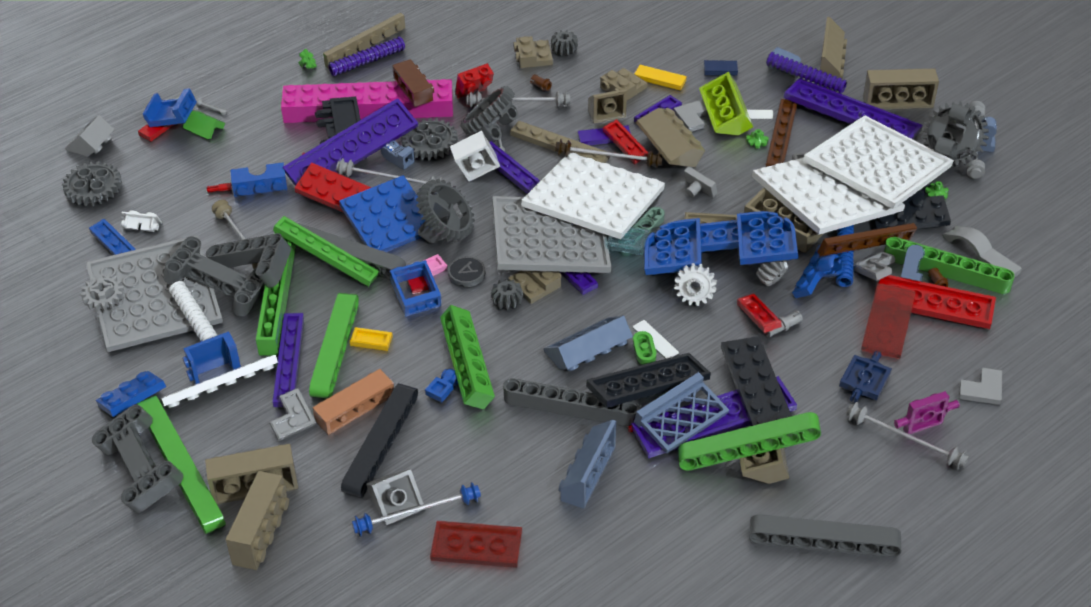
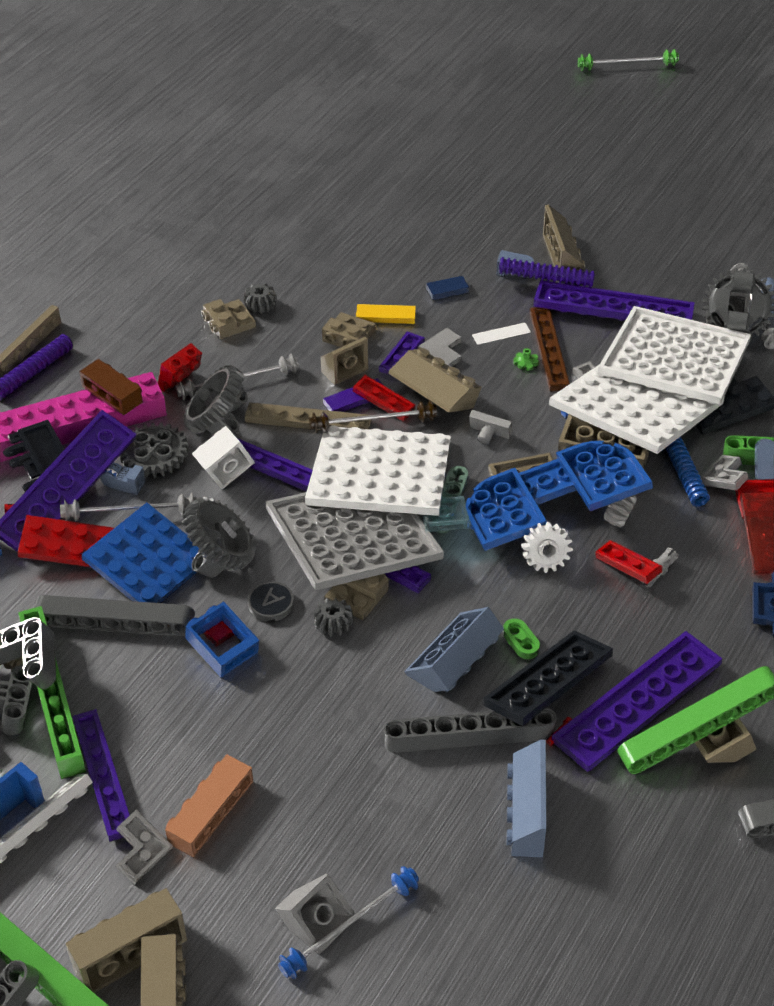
camera: 20 degrees left, 0 degrees up
bright green plate [273,216,379,287] -> none
bright green beam [309,293,359,399] -> none
black beam [341,383,418,498] -> none
yellow tile [350,327,393,351] -> none
bright pink tile [423,254,448,276] -> none
blue plate [425,369,458,403] -> none
clear red tile [430,521,522,568] -> none
bright green brick [440,305,495,410] -> none
reddish brown pin [530,74,552,91] -> none
white sticker [633,320,679,358] -> none
sand blue fence [634,372,729,453] -> none
lime slope [699,72,753,135] -> none
black plate [721,336,792,426] -> none
blue plate [792,244,843,298] -> none
reddish brown tile [817,223,917,256] -> none
dark tan brick [863,68,939,109] -> none
bright green plant [925,181,949,199] -> none

